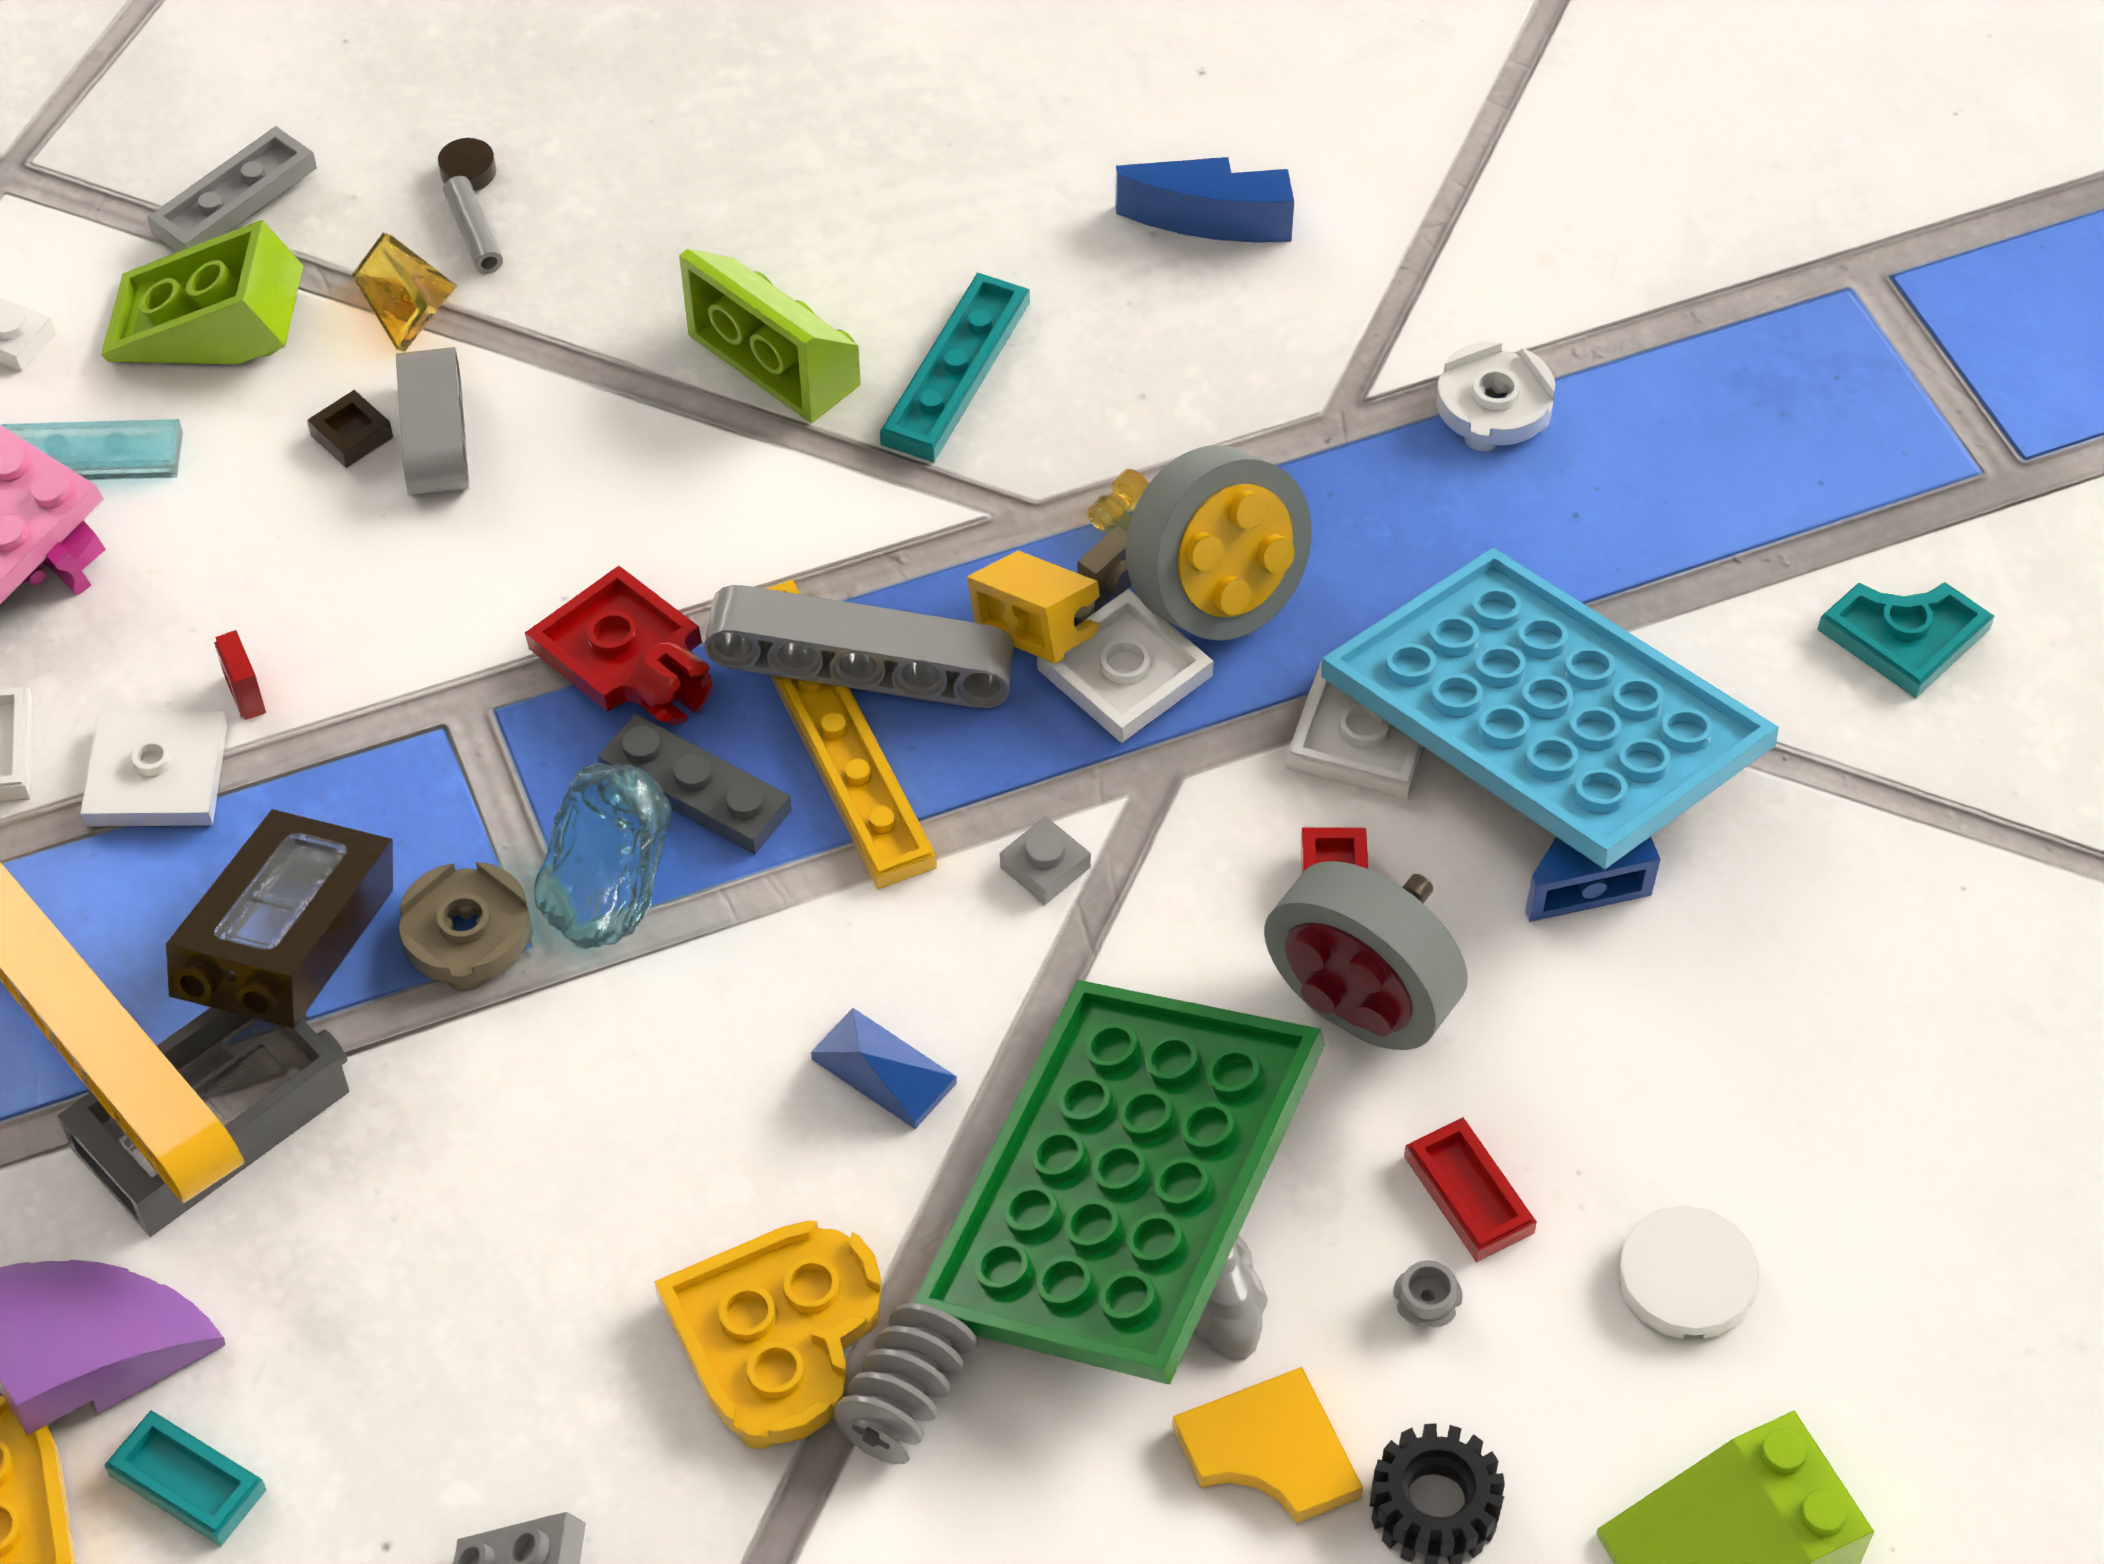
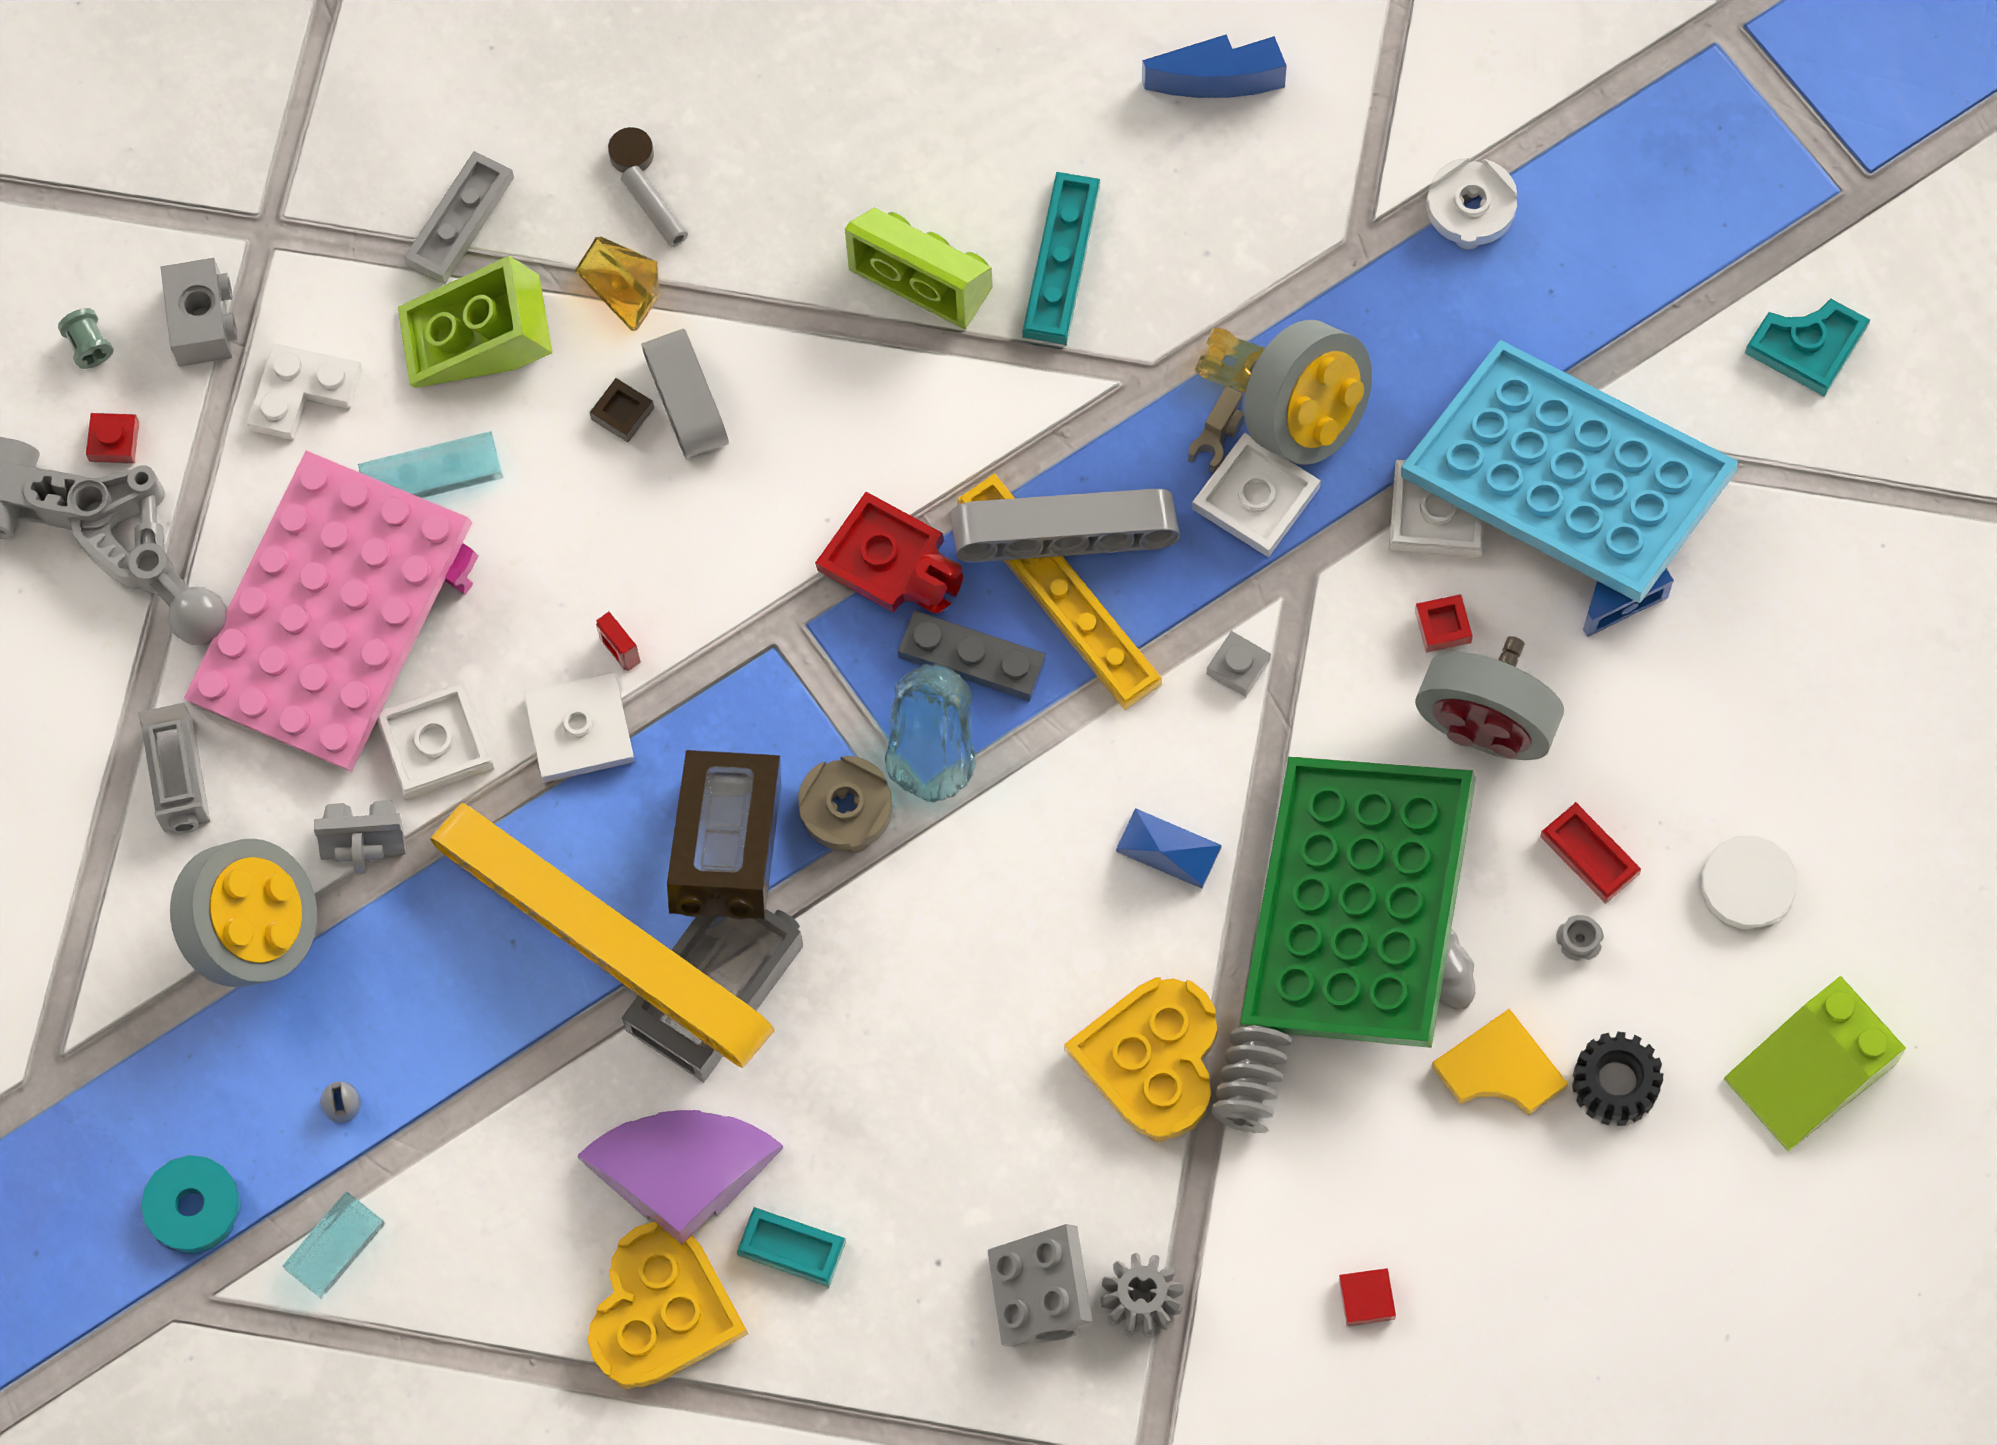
camera: 10 degrees left, 15 degrees up
yellow hinge [967,551,1100,664] -> none

